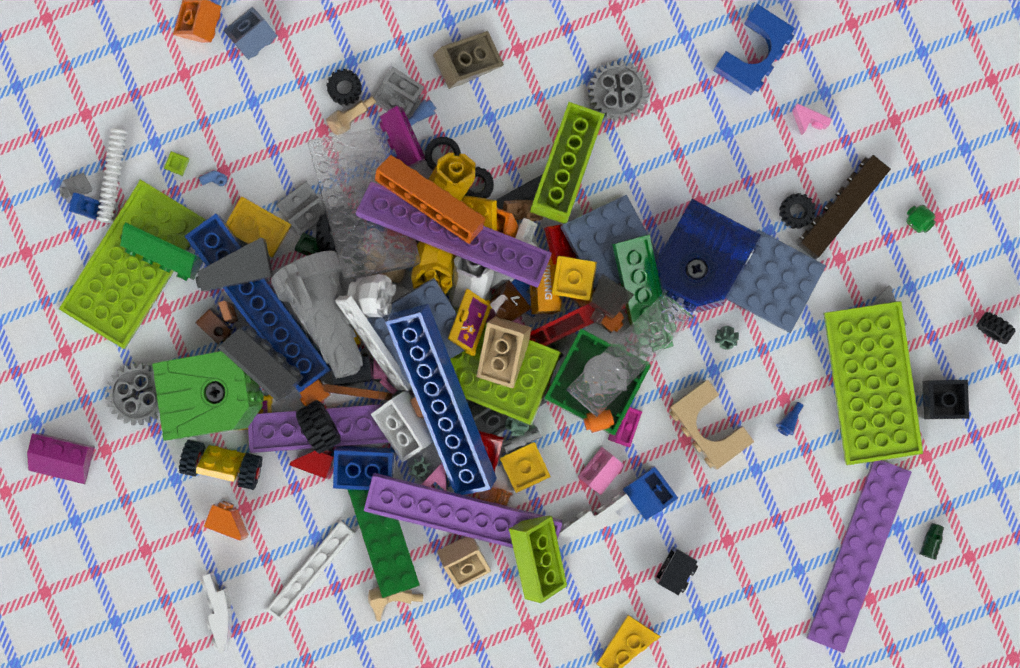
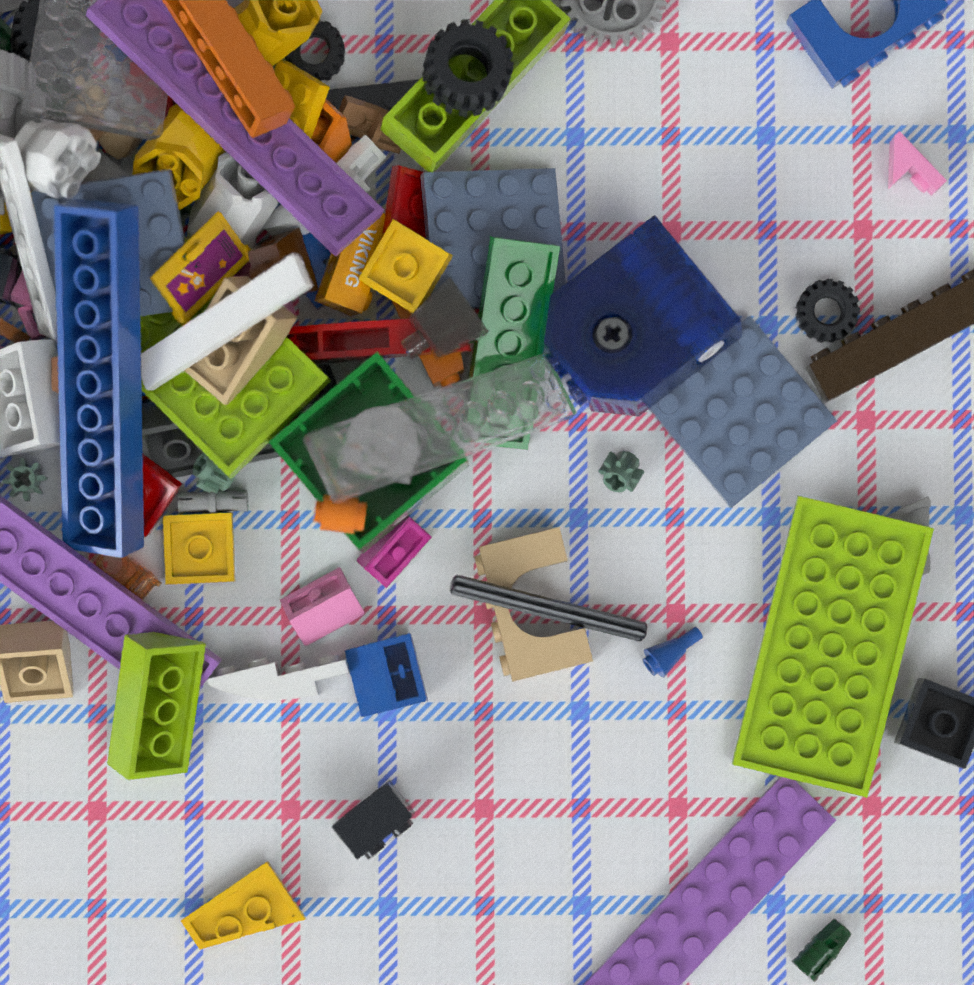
camera: 25 degrees right, 0 degrees up
bright pink slope [421,463,447,491] -> none
none -> white tile [141,254,313,390]
none -> black tyre [422,19,514,117]
none -> black axle [450,575,647,642]

